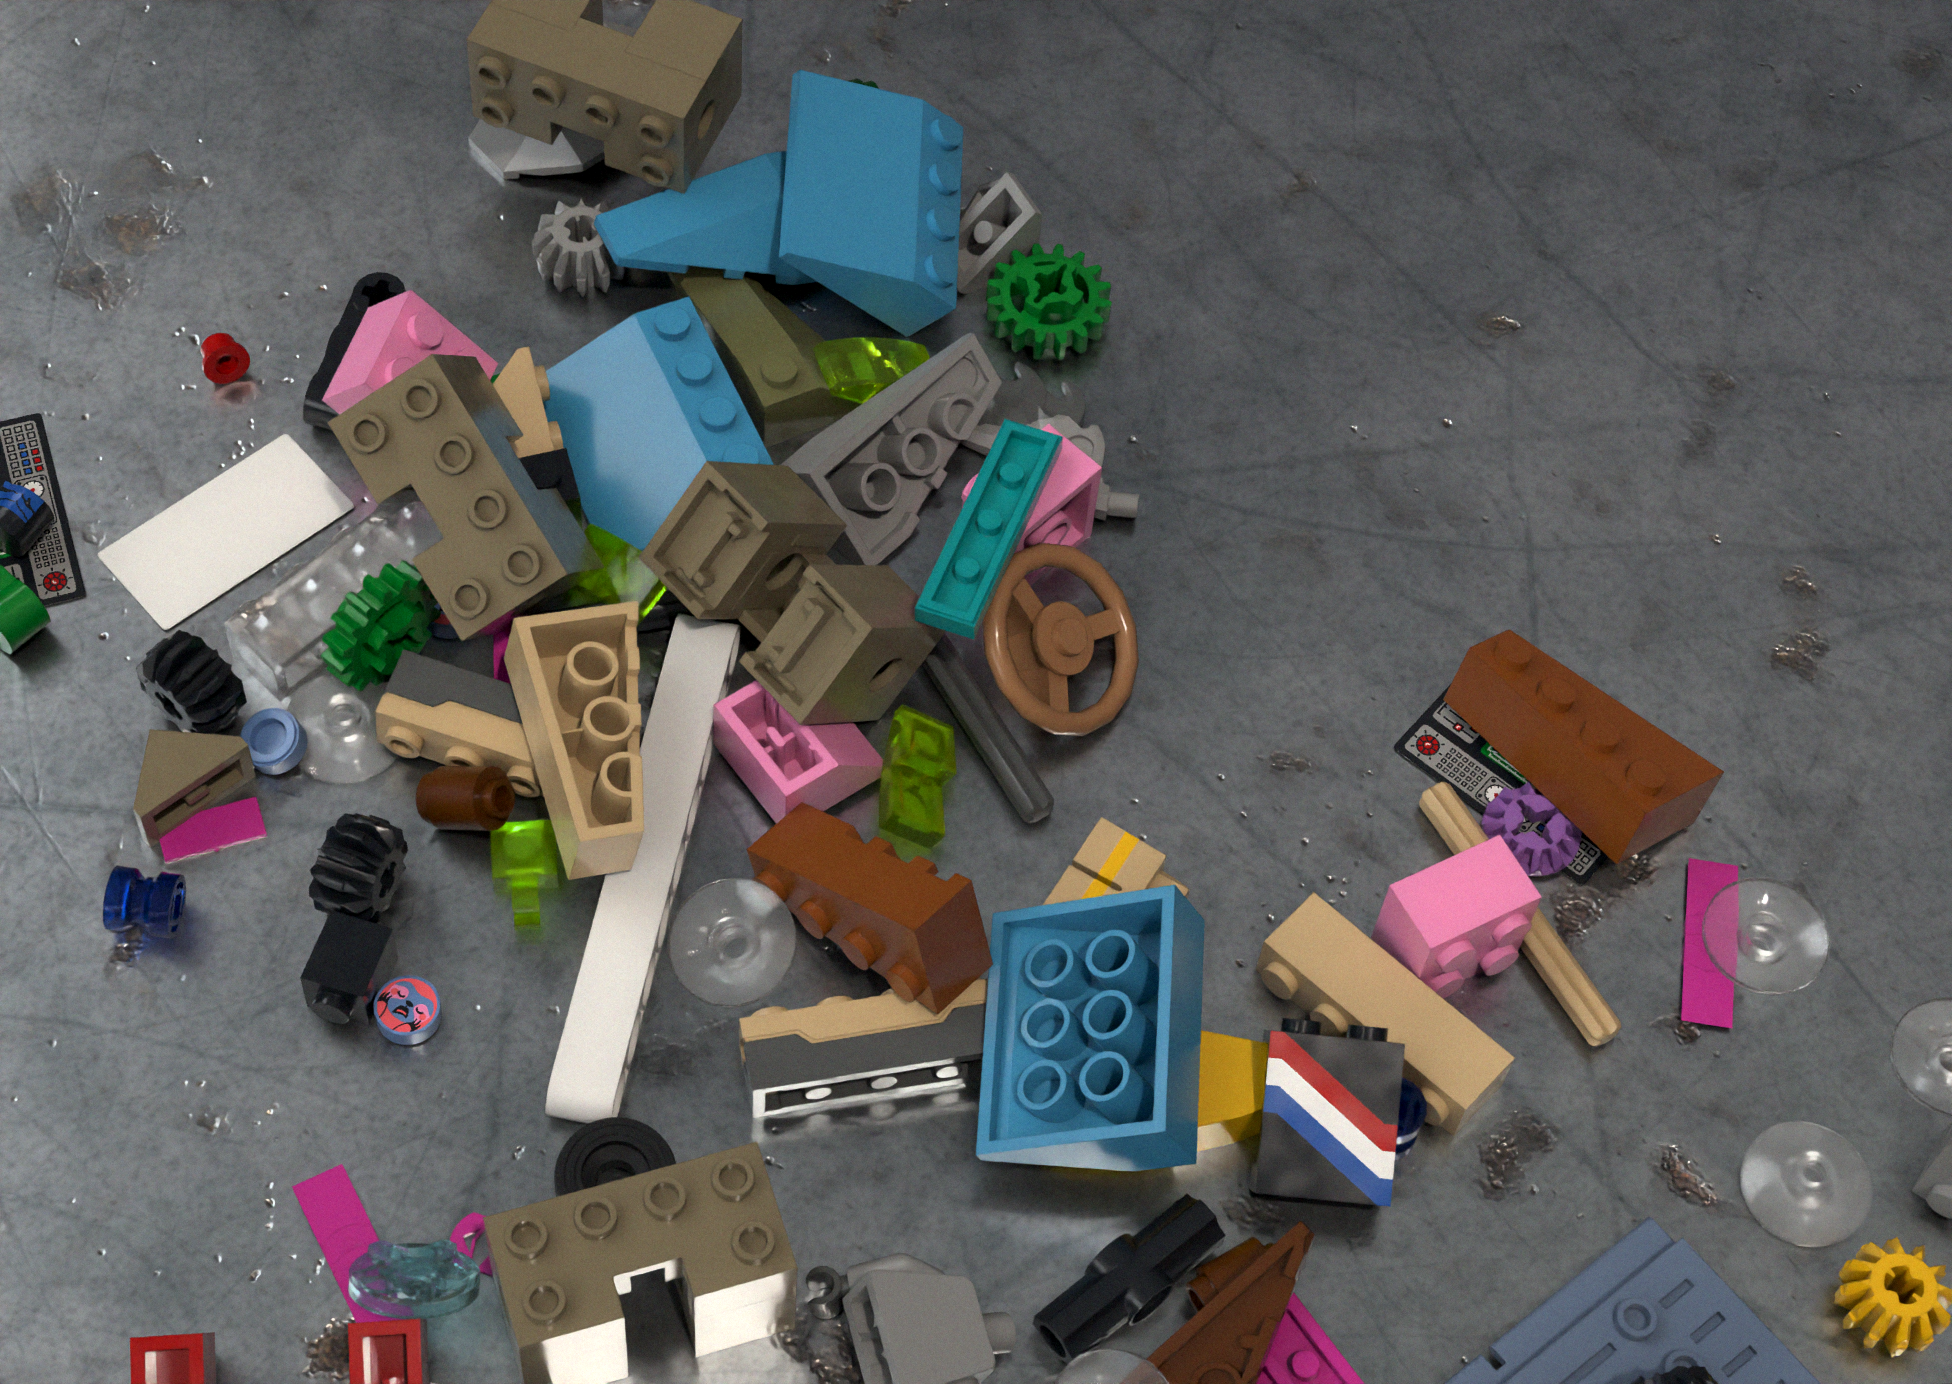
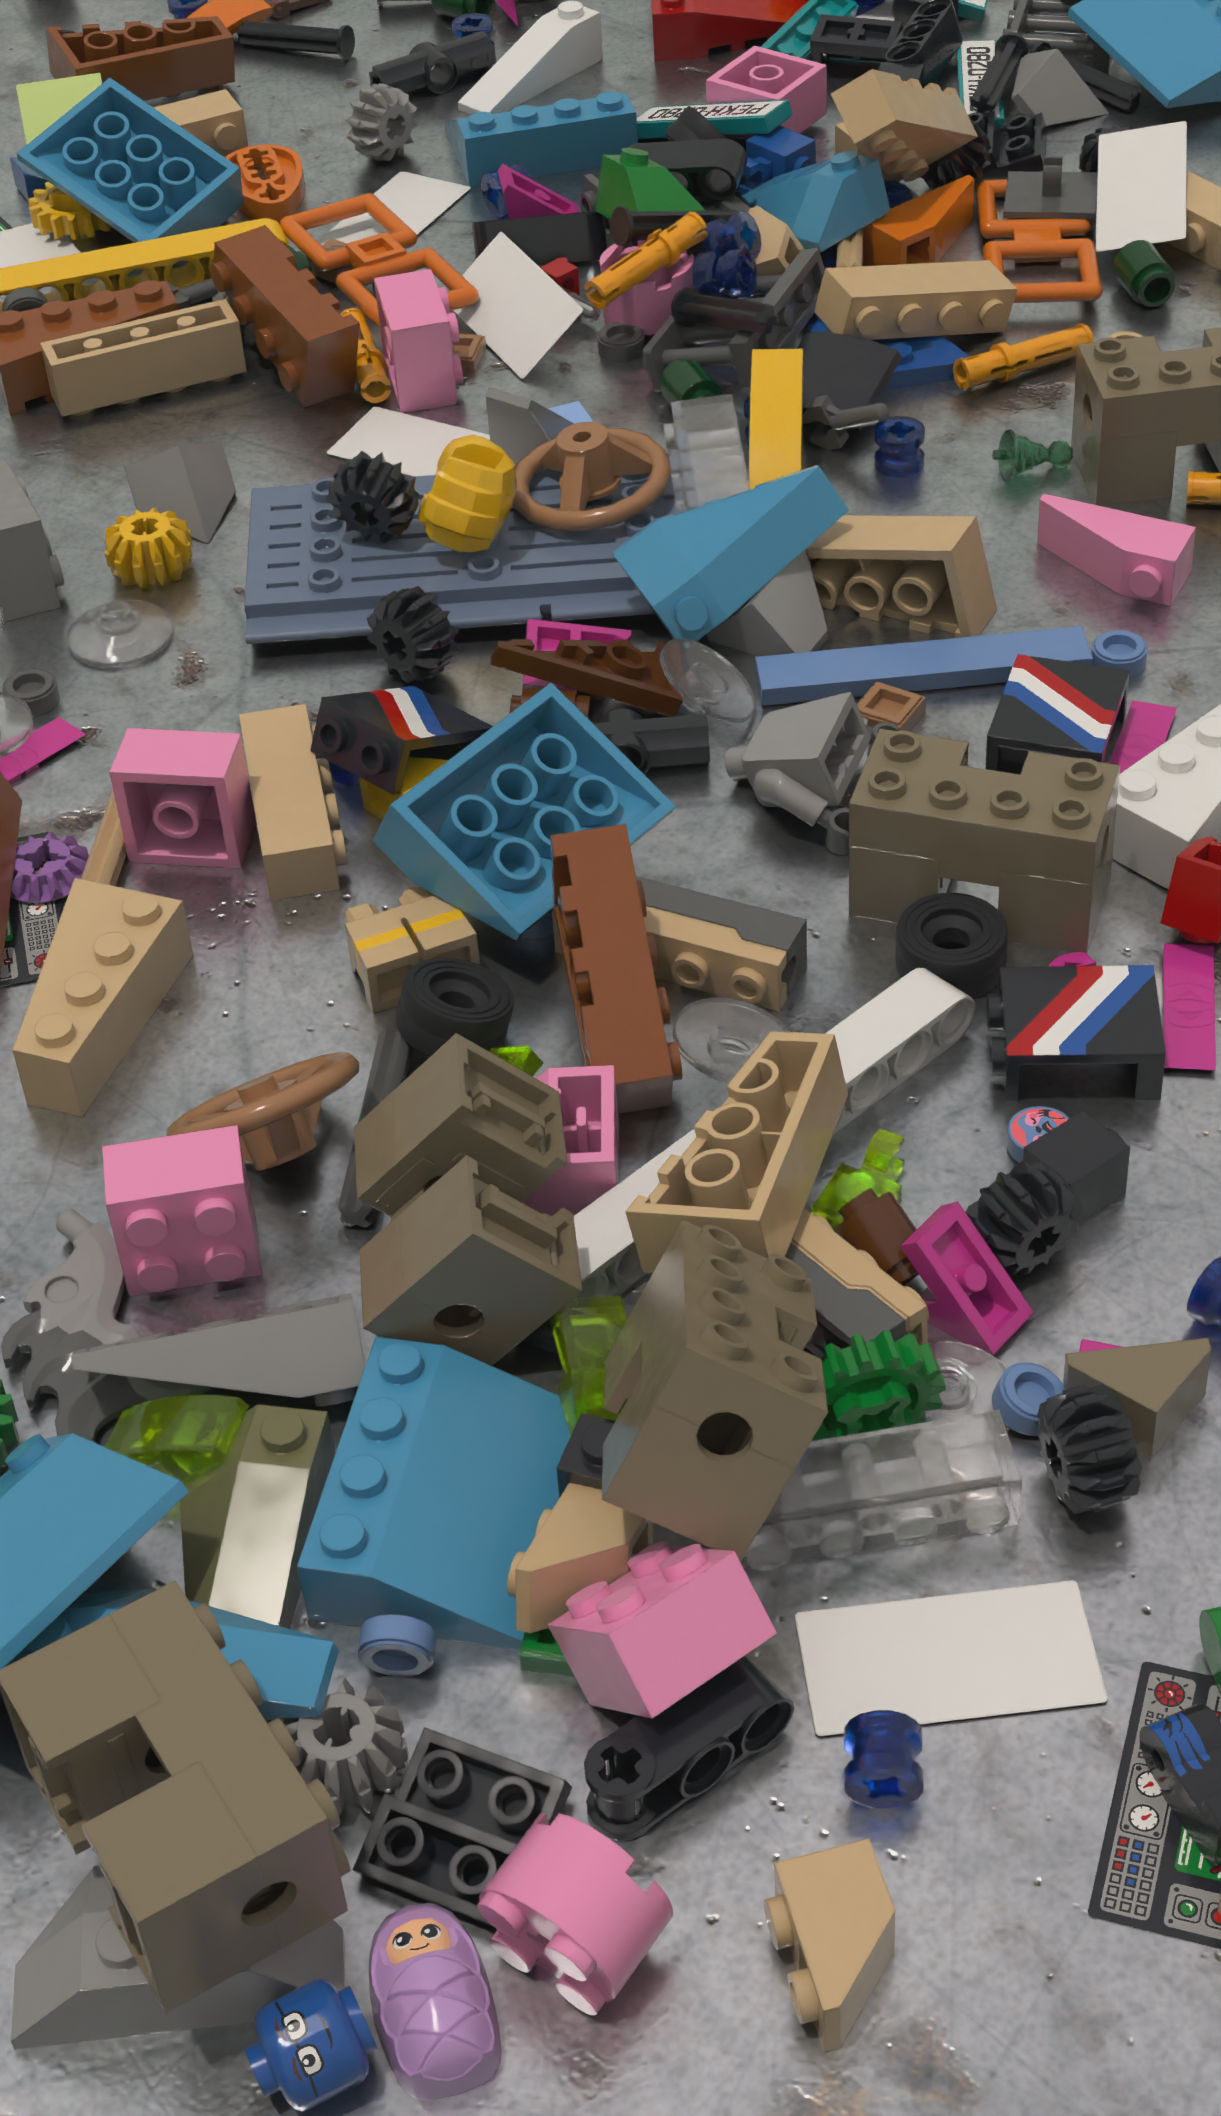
camera: 135 degrees left, 15 degrees down
red piece [200,333,250,384] -> none
clear light blue wheel [348,1239,481,1319] -> none
teal tile [915,419,1063,640] -> none
none -> dark grey tile [2,668,60,717]
none -> tan wedge [12,878,194,1117]
none -> blue head [244,1978,378,2111]
none -> black slope [352,1727,572,1928]
none -> medium blue tile [358,1614,437,1676]
none -> black gear [367,586,459,683]
none -> lavender piece [369,1903,502,2101]
none -> black tyre [396,958,514,1056]
none -> bright pink brick [477,1813,673,2016]
none -> tan slope [764,1838,895,2053]
none -> clear blue wheel [844,1710,924,1809]
none -> dark pink slope [900,1201,1034,1356]
none -> black panel [987,965,1166,1102]

